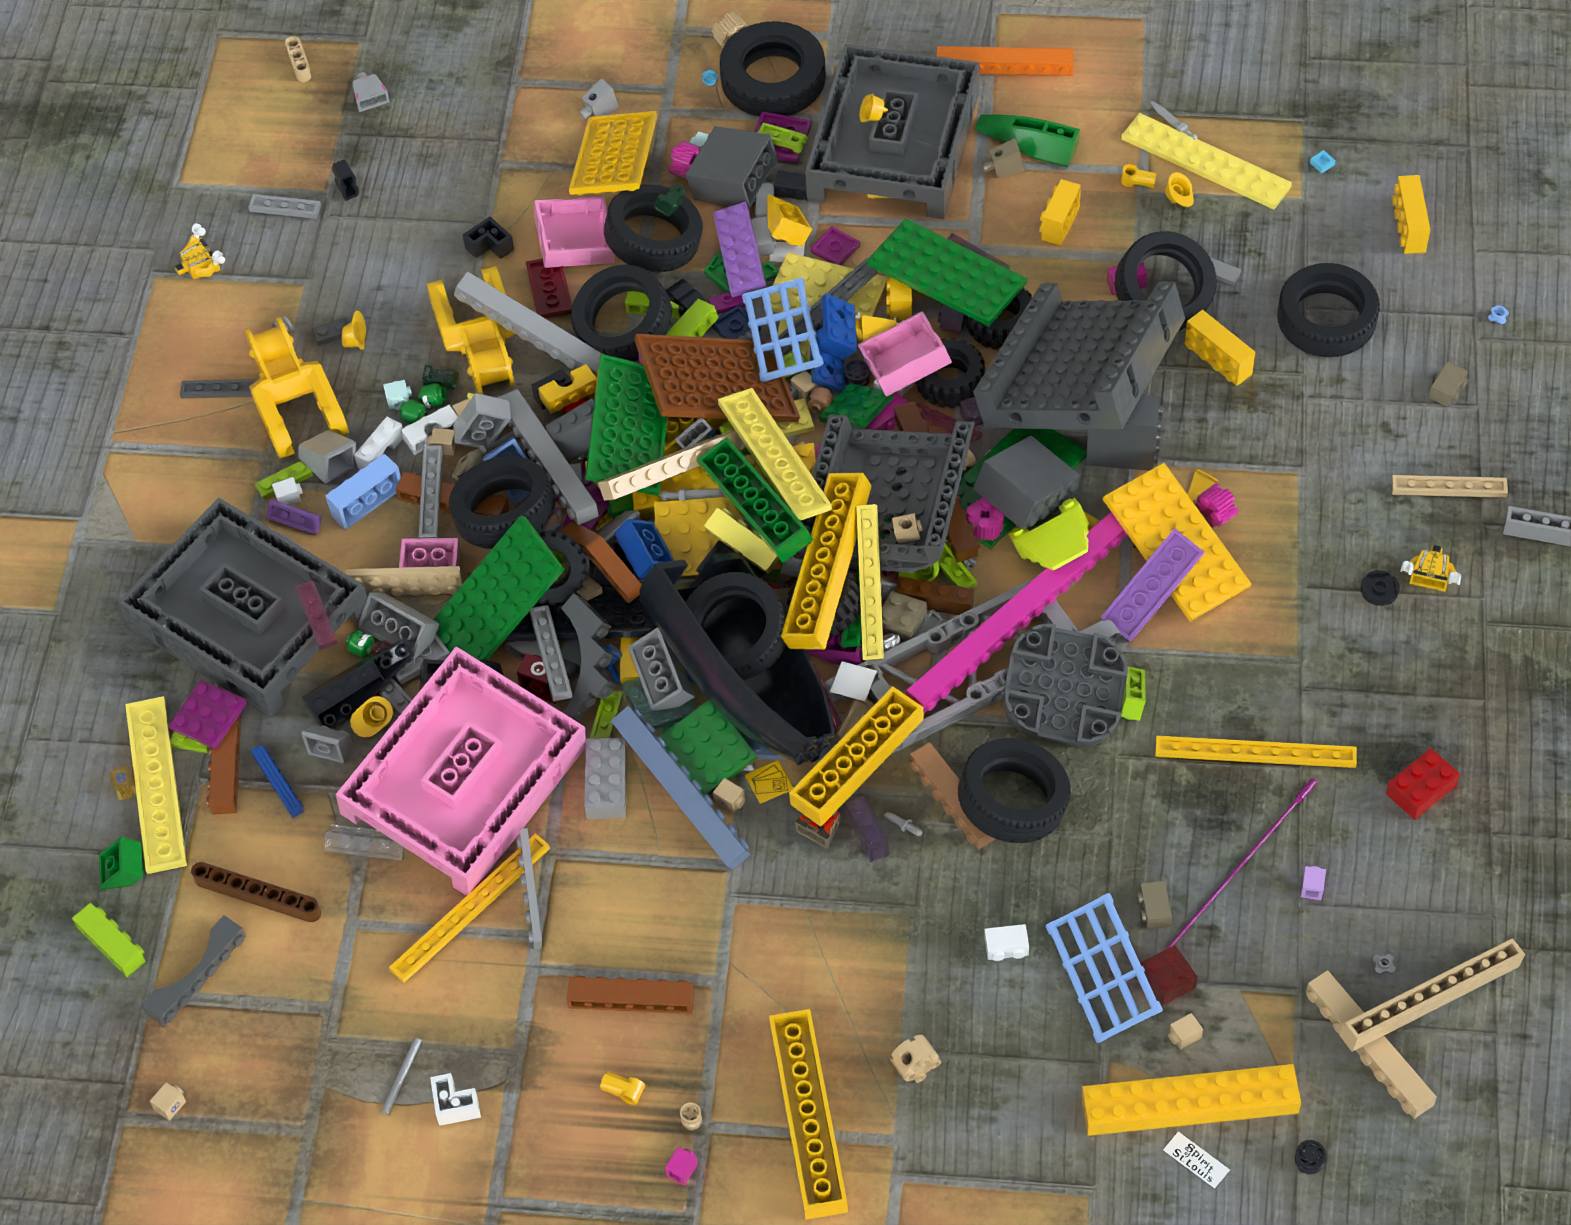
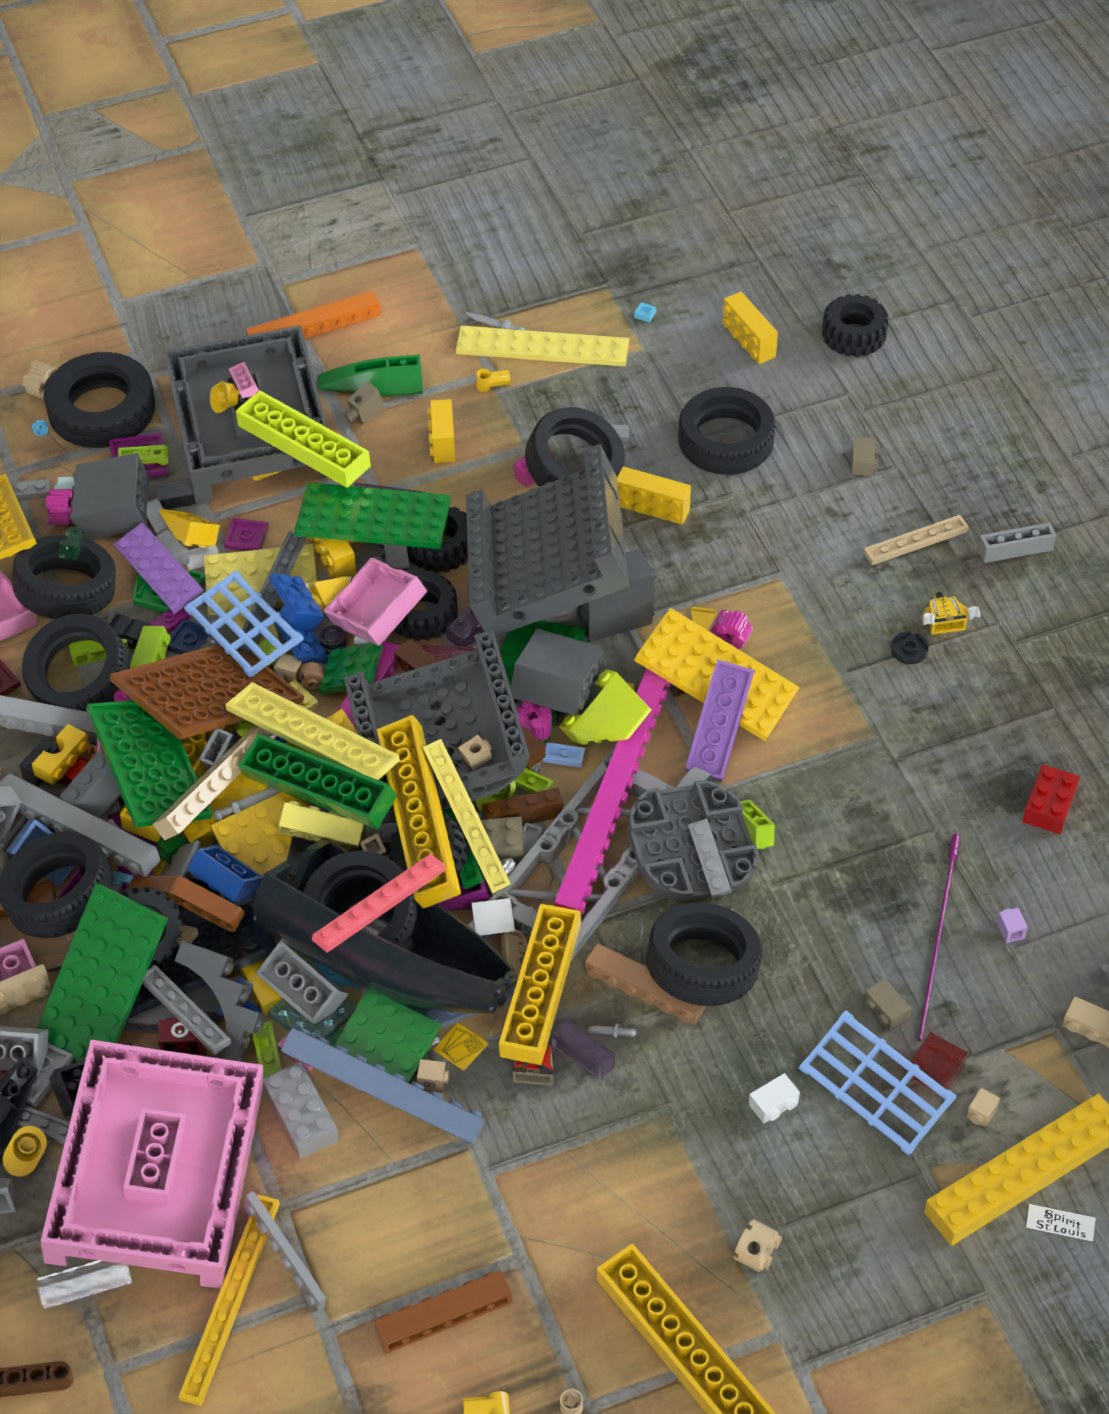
camera: 30 degrees left, 5 degrees down
yellow plate [1155,736,1357,768] -> none
yellow piece [1165,172,1194,207] -> none
light blue plate [1488,306,1509,324] -> none
none -> light grey plate [14,479,51,500]
none -> medium azure plate [113,871,134,886]
none -> bright pink plate [229,362,259,398]
none -> neon yellow brick [236,390,371,488]
none -> coral plate [312,854,446,953]
none -> tan brick [359,834,386,855]
none -> light blue plate [543,742,585,768]
none -> light grey plate [688,819,732,899]
none -> black tyre [822,294,889,357]

